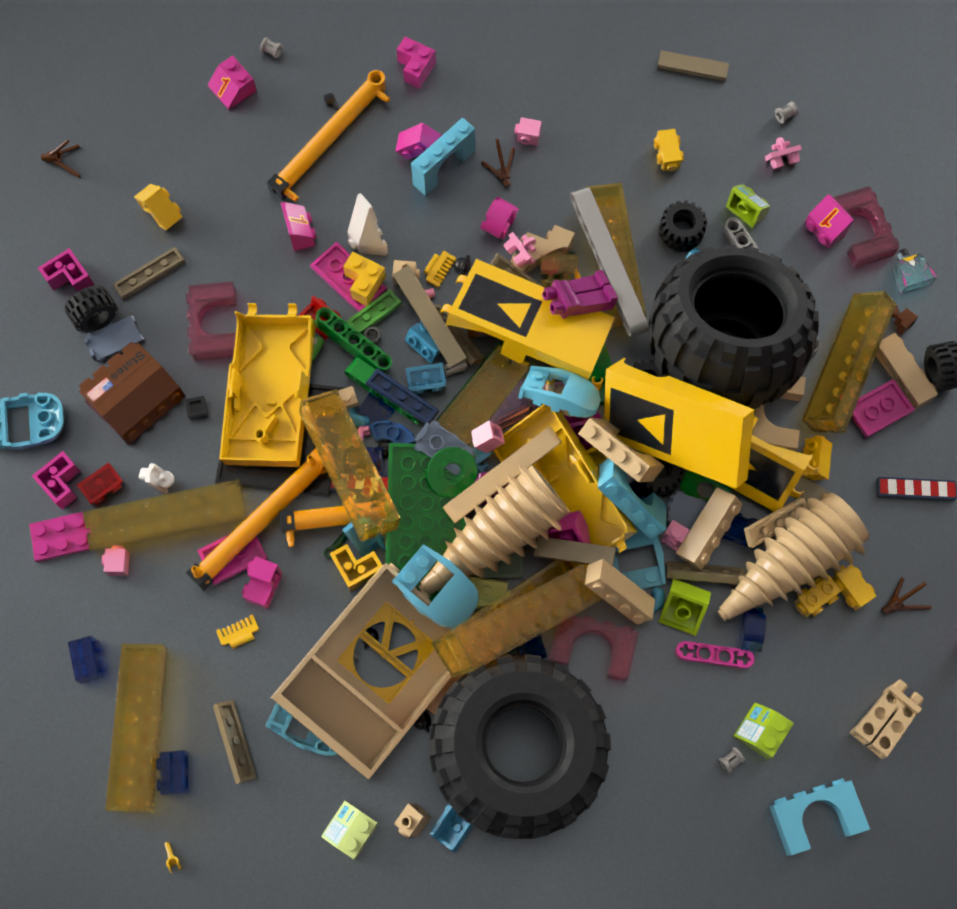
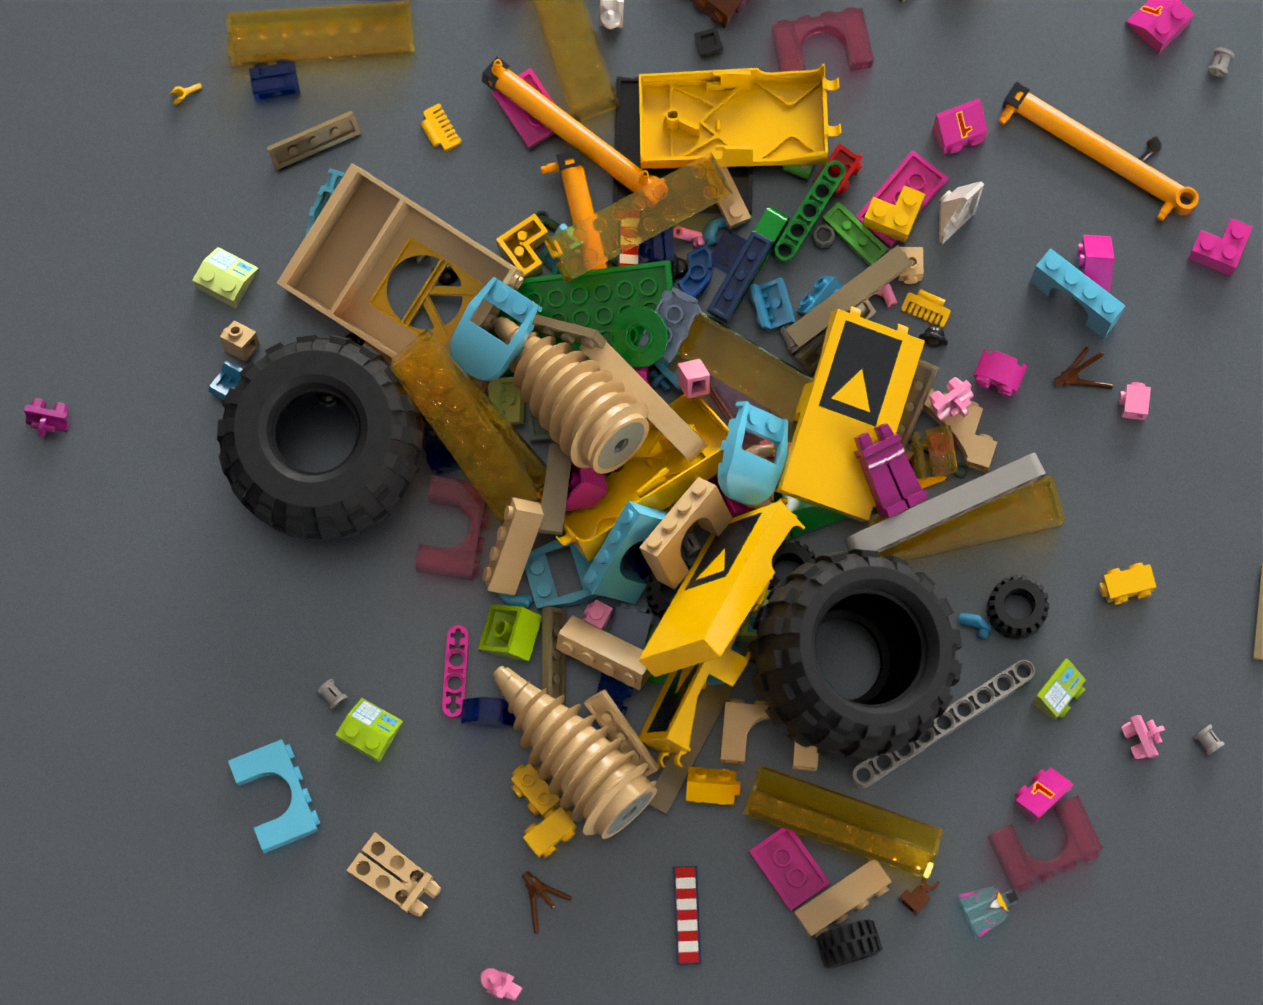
camera: 85 degrees right, 5 degrees up
dark pink brick [242,556,283,609] -> none
none -> dark tan plate [520,315,607,349]

